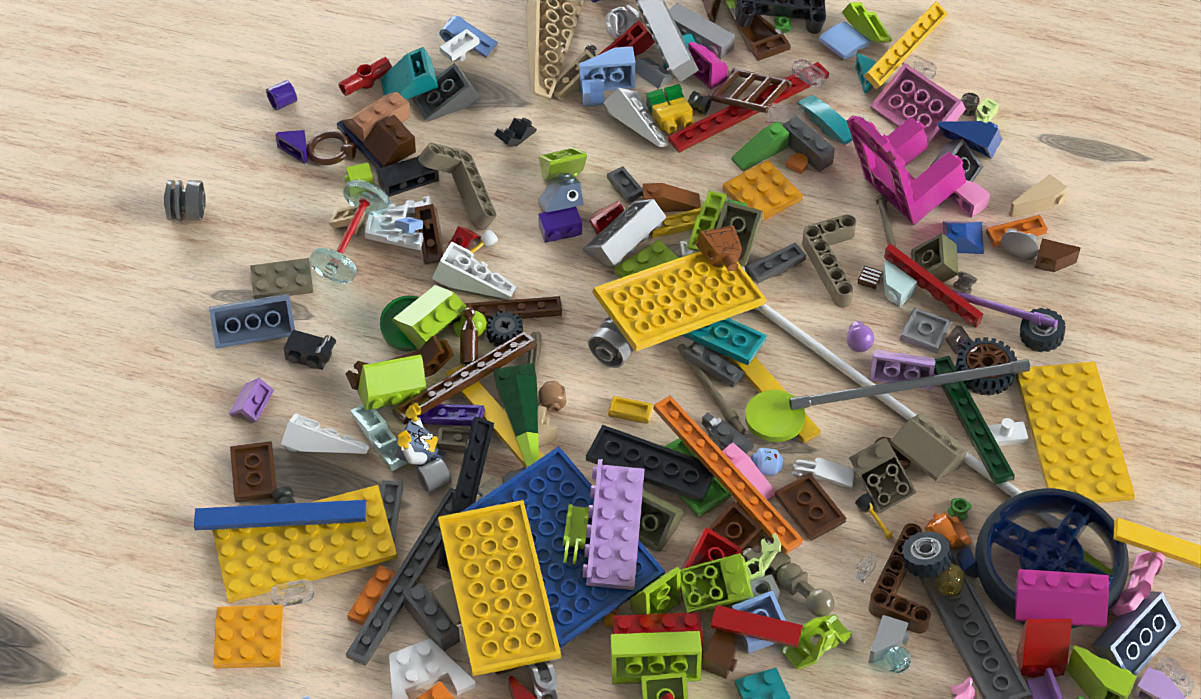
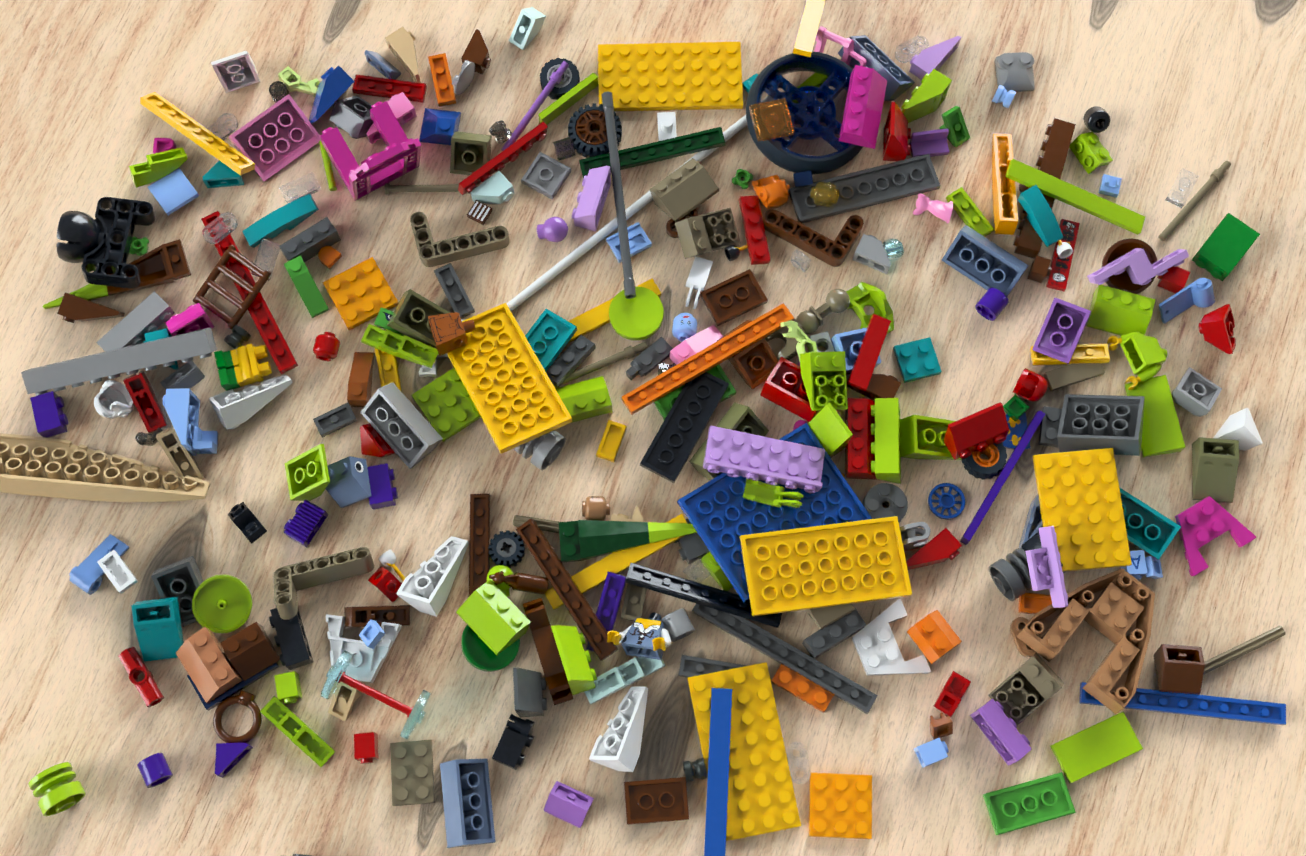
camera: 85 degrees left, 20 degrees up
black wheel [902,531,952,578] -> none
none -> lime wheel [28,762,86,817]
none -> dark pink tile [153,138,176,154]
none -> lime piece [192,574,252,633]
none -> white slope [211,51,260,93]
none -> lime slope [260,696,336,767]
none -> dark purple brick [284,500,328,548]
none -> red head [313,332,340,361]
none -> red tile [352,75,427,103]
none -> red brick [354,732,379,764]
none -> sand blue slope [365,50,401,80]
none -> light aqua slope [509,7,546,50]
none -> dark grey slope [513,668,547,717]
none -> lime tile [538,73,598,125]
none -> lime slope [555,376,613,423]
none -> light blue plate [606,222,652,263]
none -> red plate [739,196,771,265]
none -> clear orange tile [749,98,794,142]
none -> dark grey wheel [862,483,908,522]

